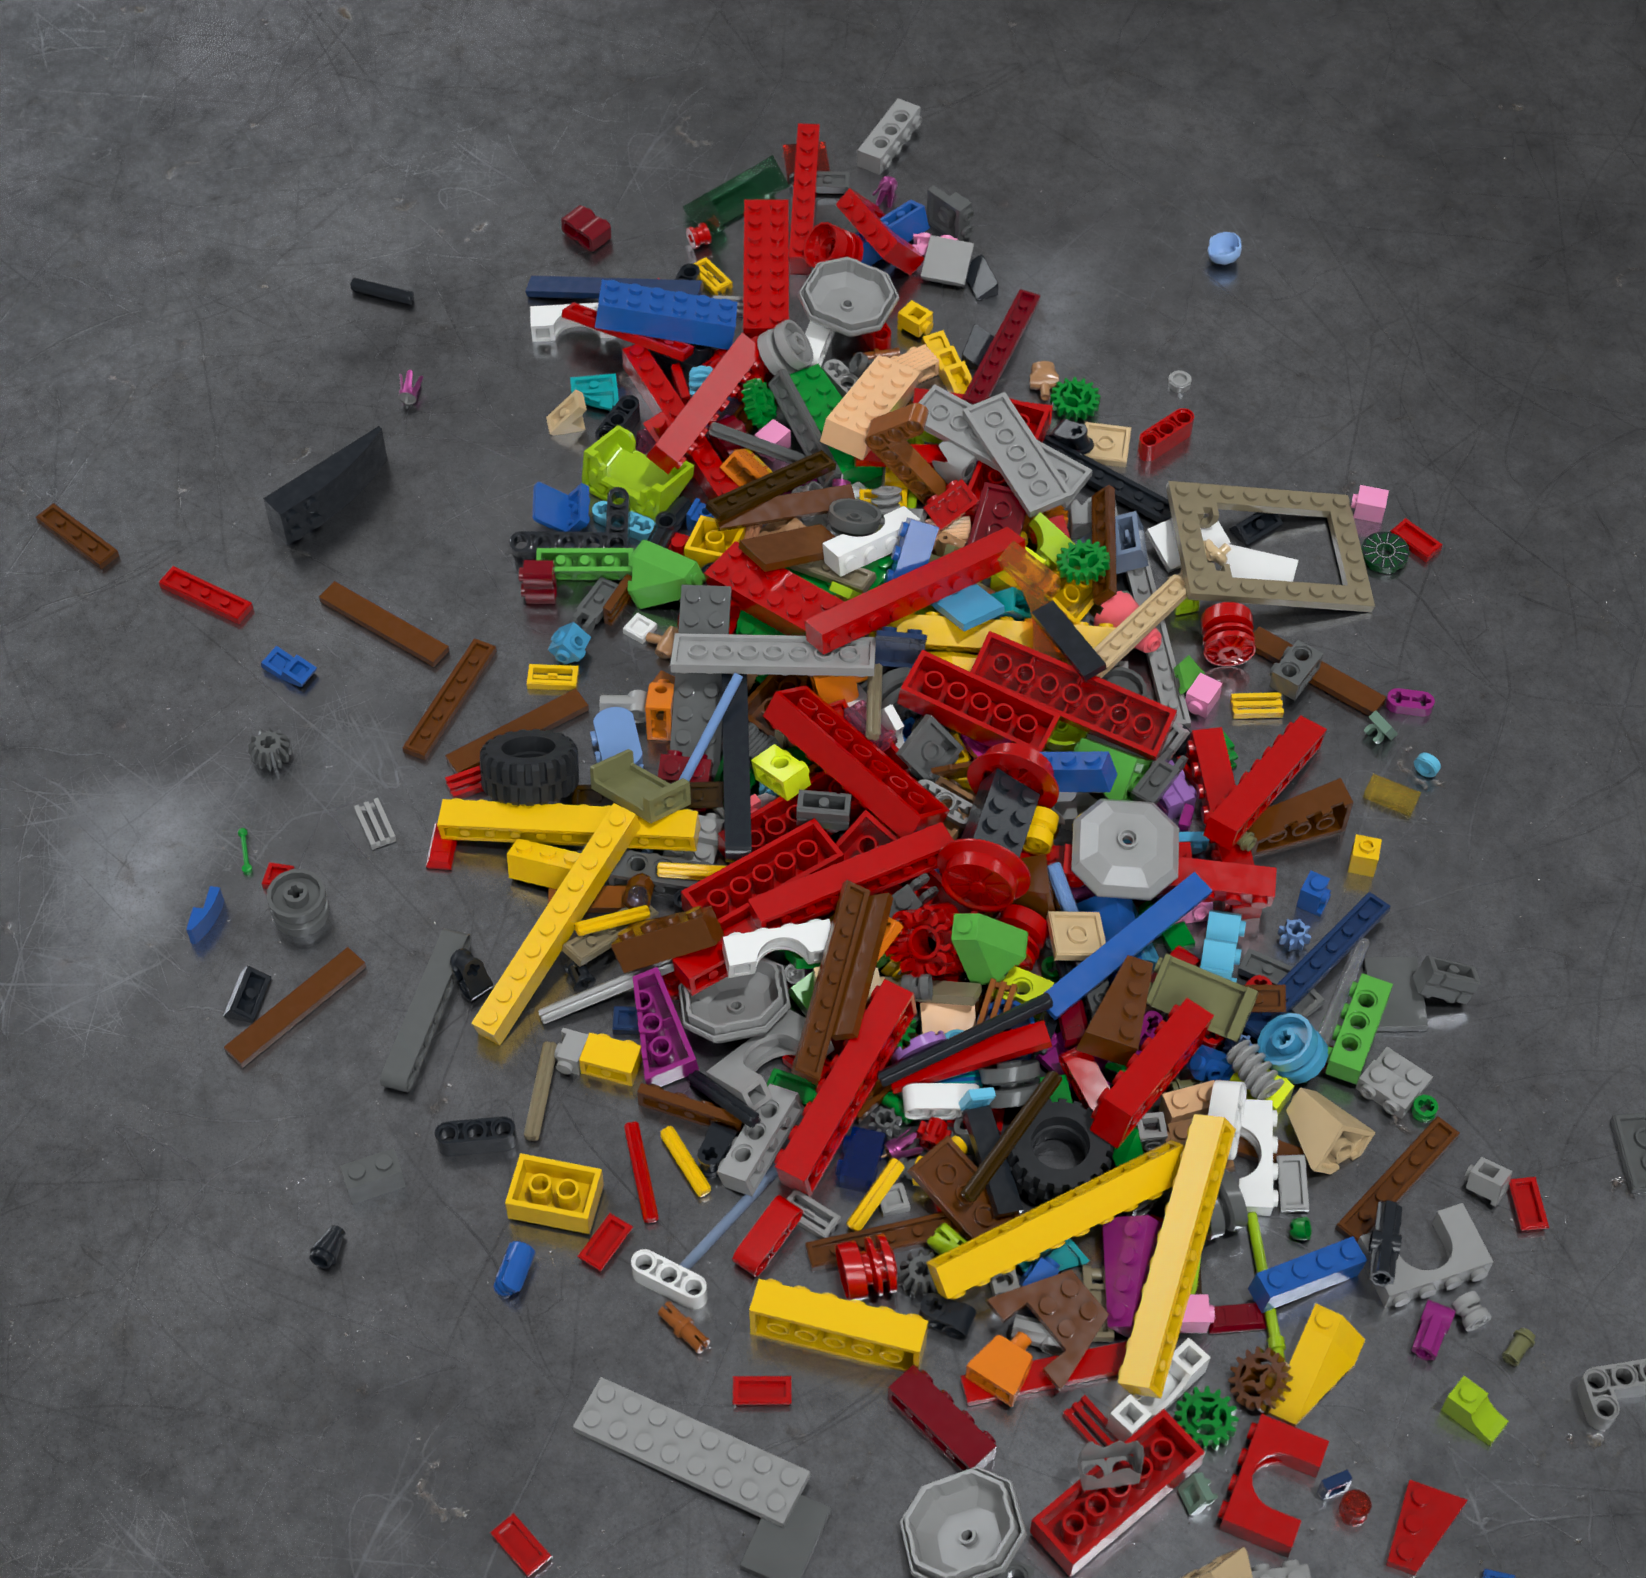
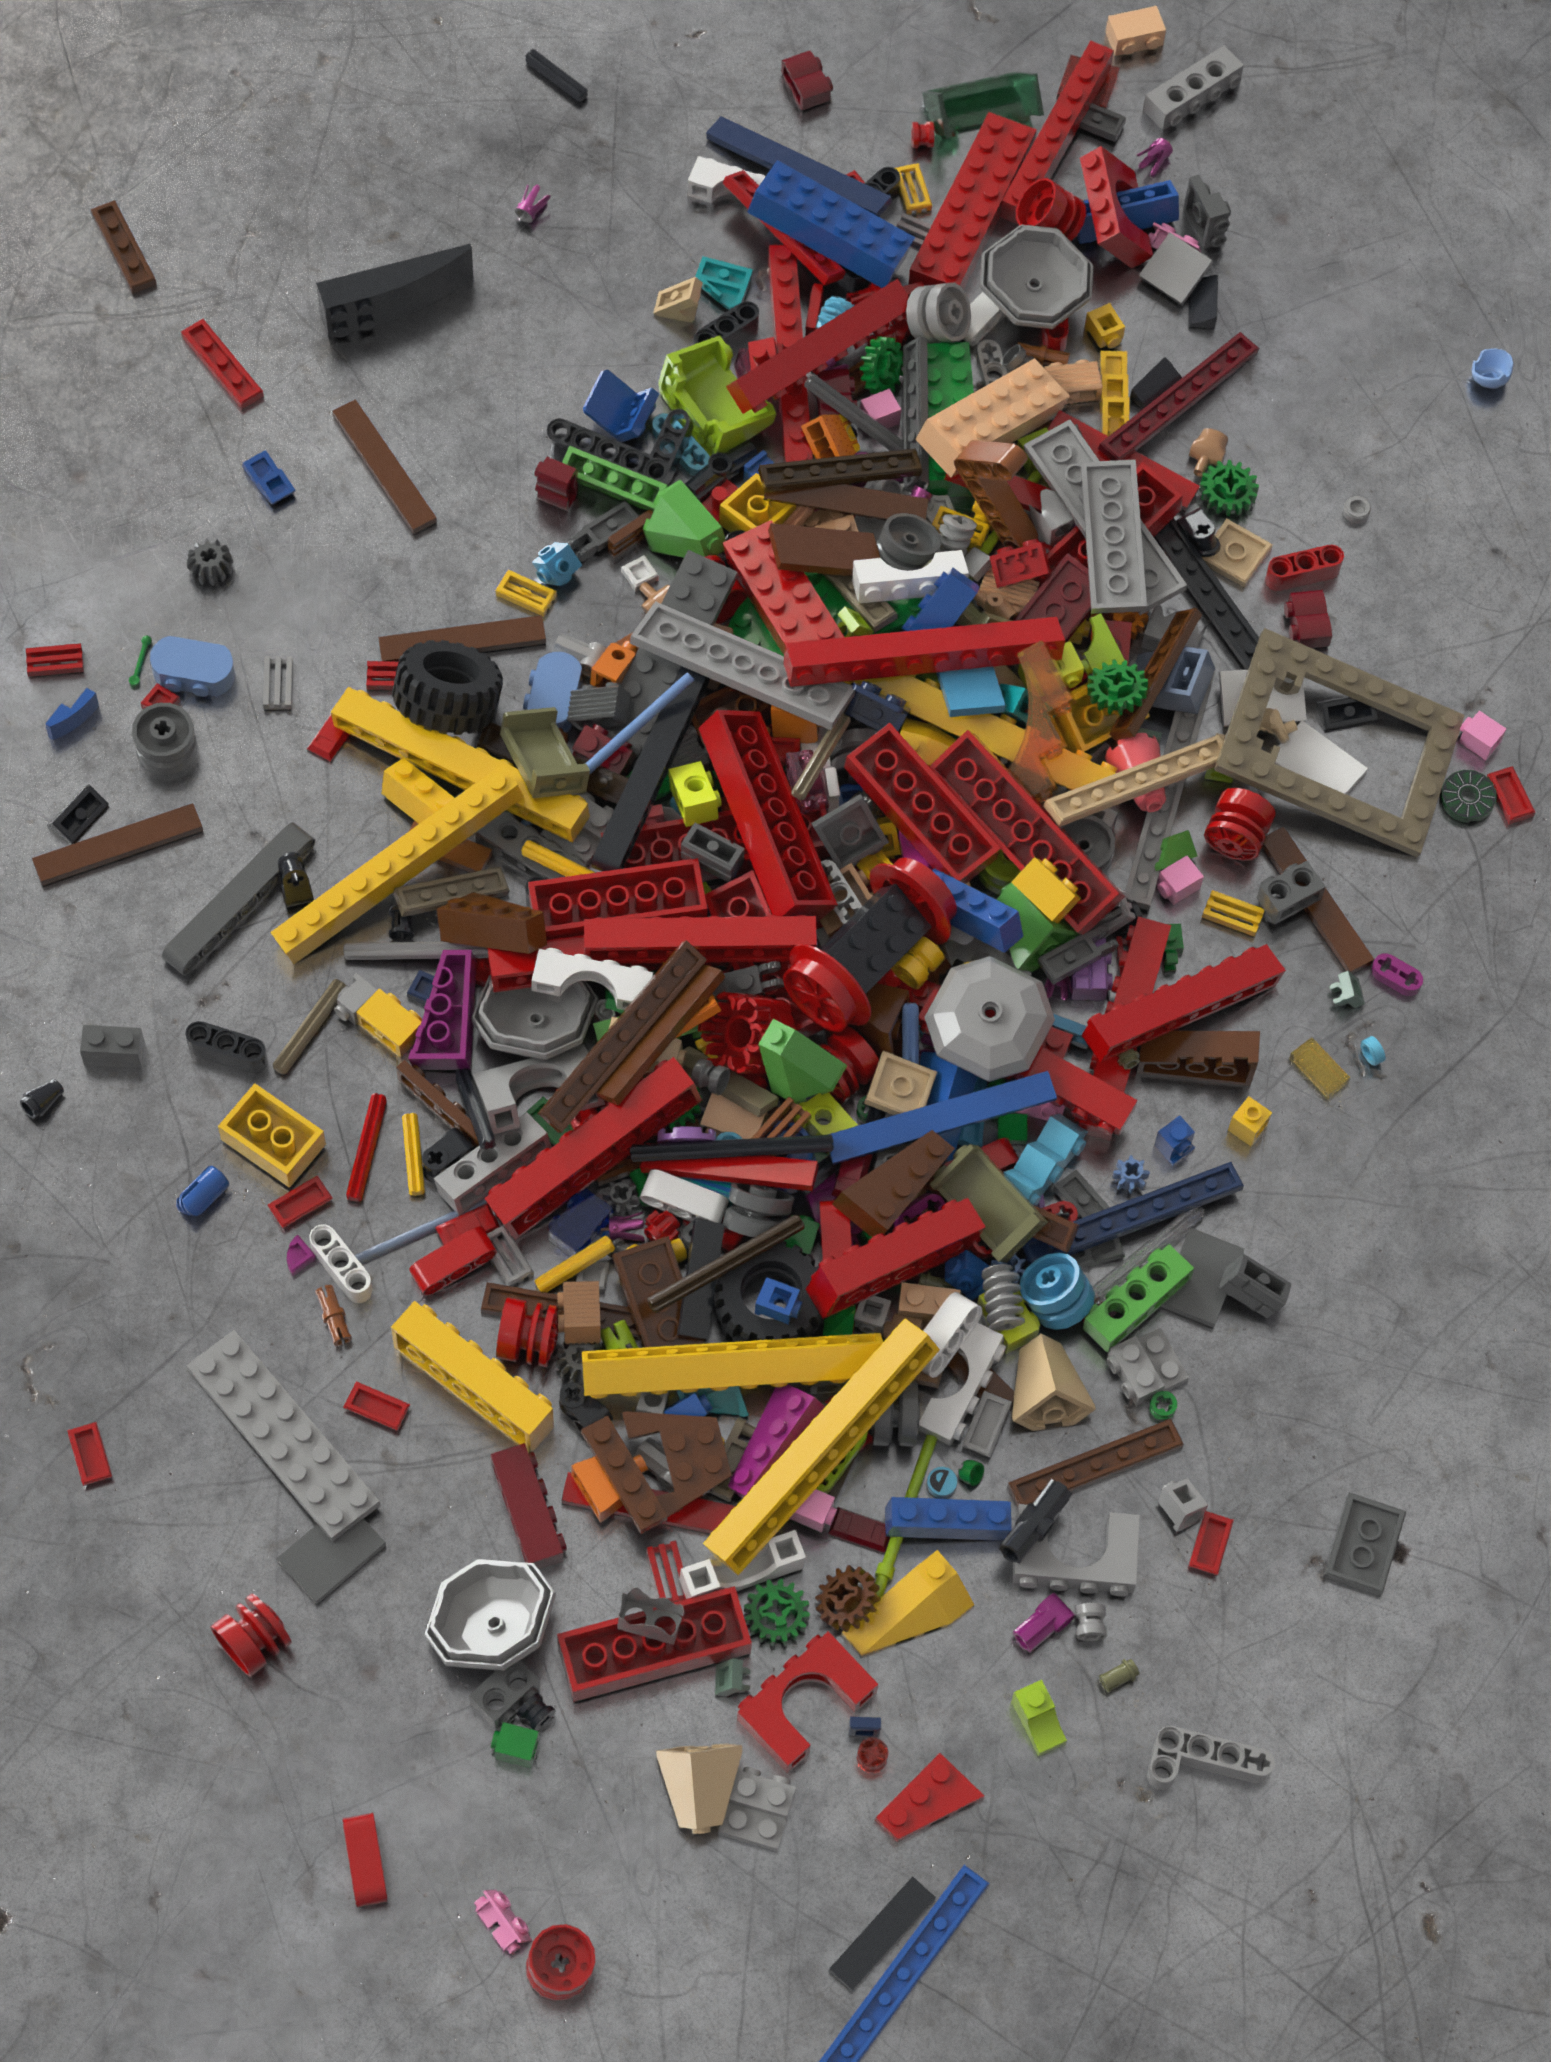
camera: 20 degrees right, 10 degrees up
reddish brown tile [402,638,497,761] -> none
yellow axle [574,905,650,936] -> none
rock [623,873,654,909] -> none
reddish brown piece [931,761,971,779] -> none
medium azure tile [958,1087,996,1111] -> none
black tile [1031,600,1107,681] -> none
magenta tile [1178,803,1195,832] -> none
none -> red tile [26,643,84,677]
none -> medium blue brick [150,636,235,697]
none -> magenta tile [286,1235,316,1276]
none -> red tile [435,1203,500,1245]
none -> medium nougat brick [557,1281,601,1344]
none -> dark grey brick [567,682,631,730]
none -> reddish brown plate [581,1416,667,1534]
none -> blue brick [755,1277,803,1324]
none -> medium azure tile [927,1467,957,1499]
none -> yellow brick [1011,857,1081,924]
none -> light nougat brick [1106,6,1166,56]
none -> dark red brick [1284,590,1332,648]

